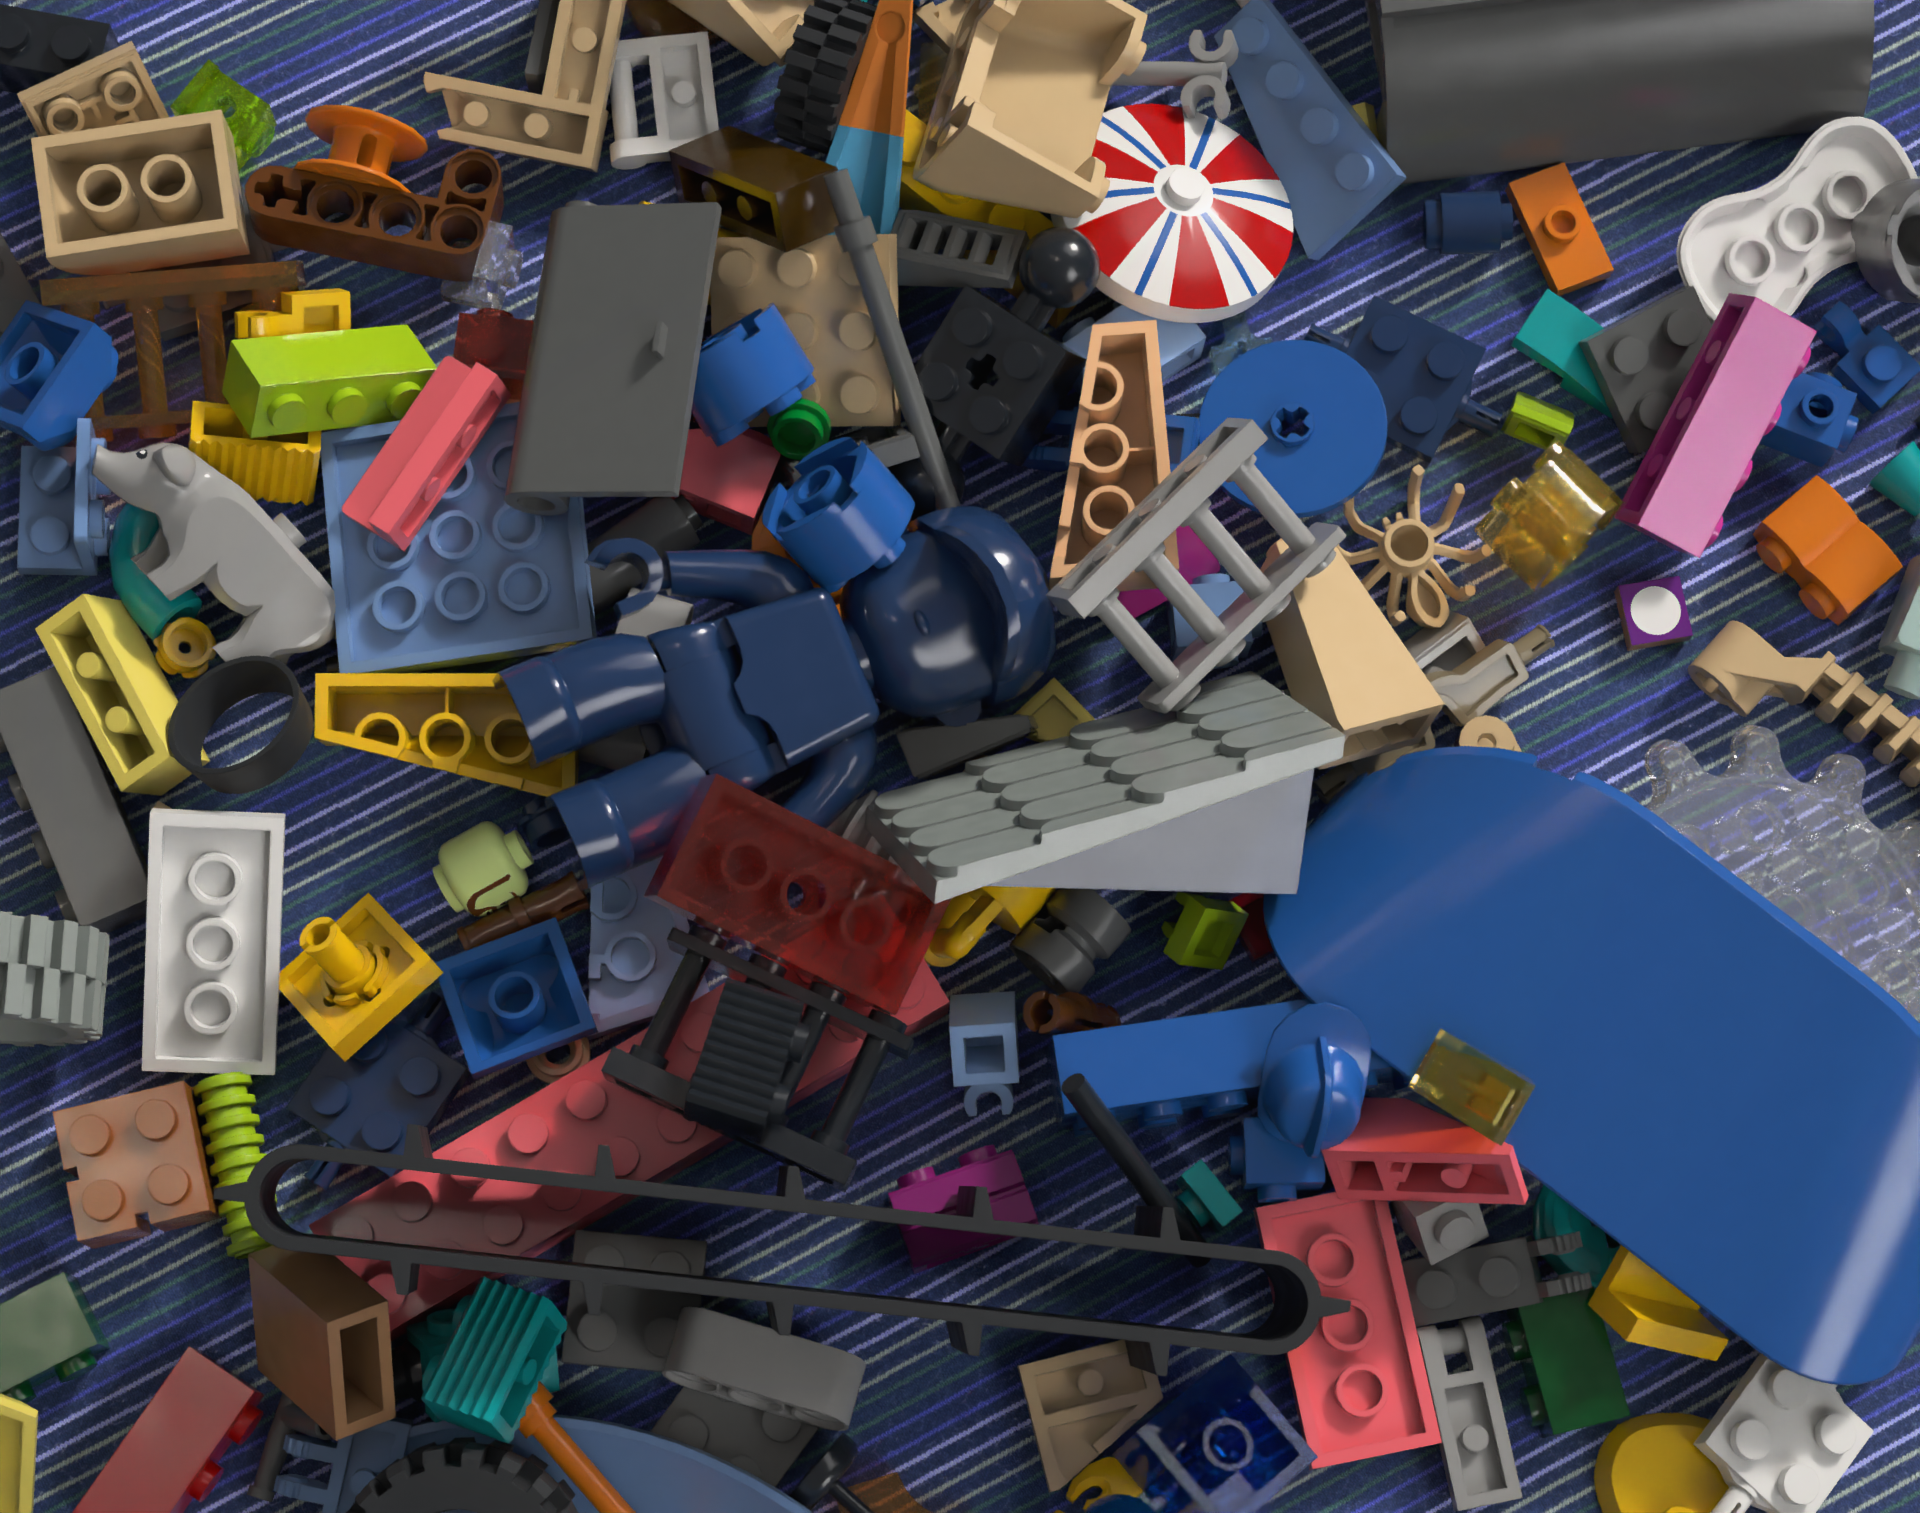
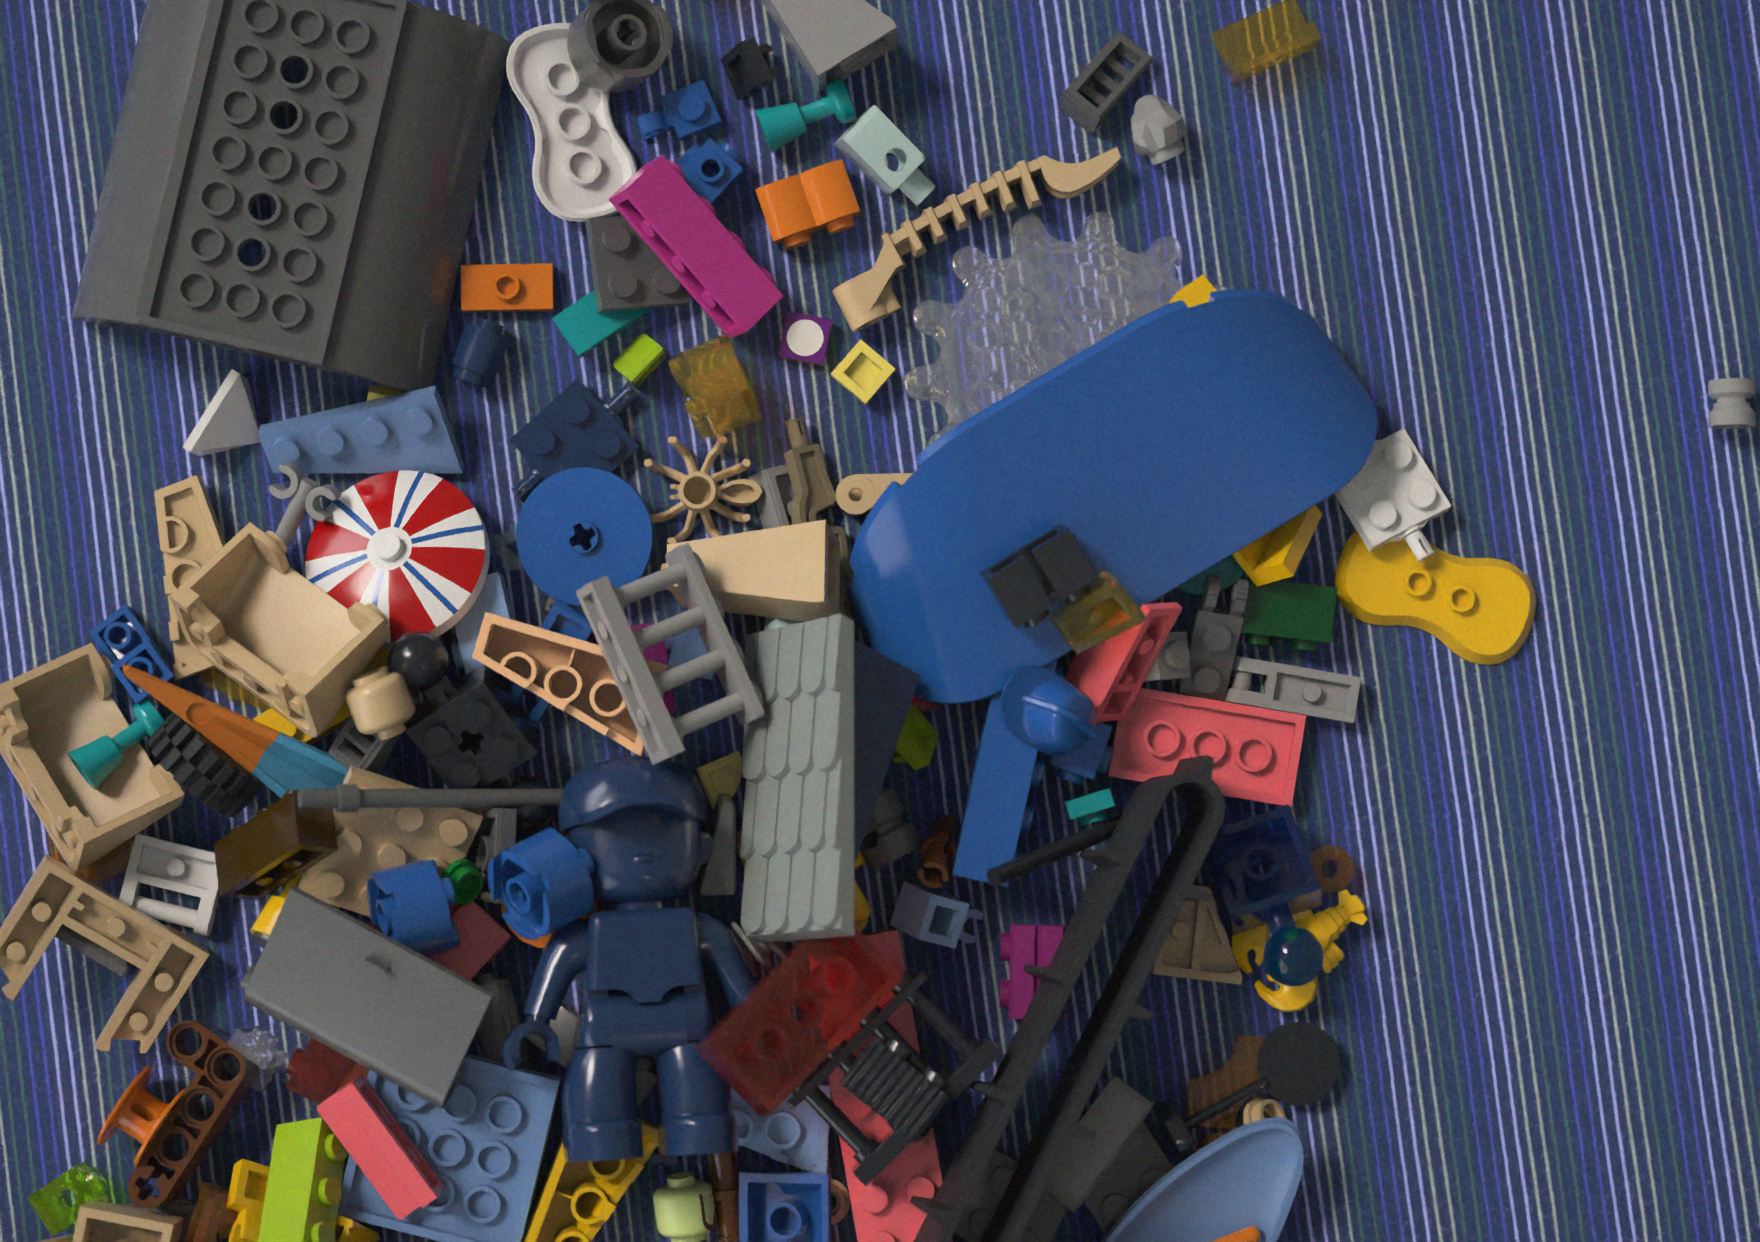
camera: 60 degrees left, 10 degrees up
none -> tan head [345,666,415,740]
none -> light yellow plate [831,339,896,406]
none -> black piece [980,523,1098,628]

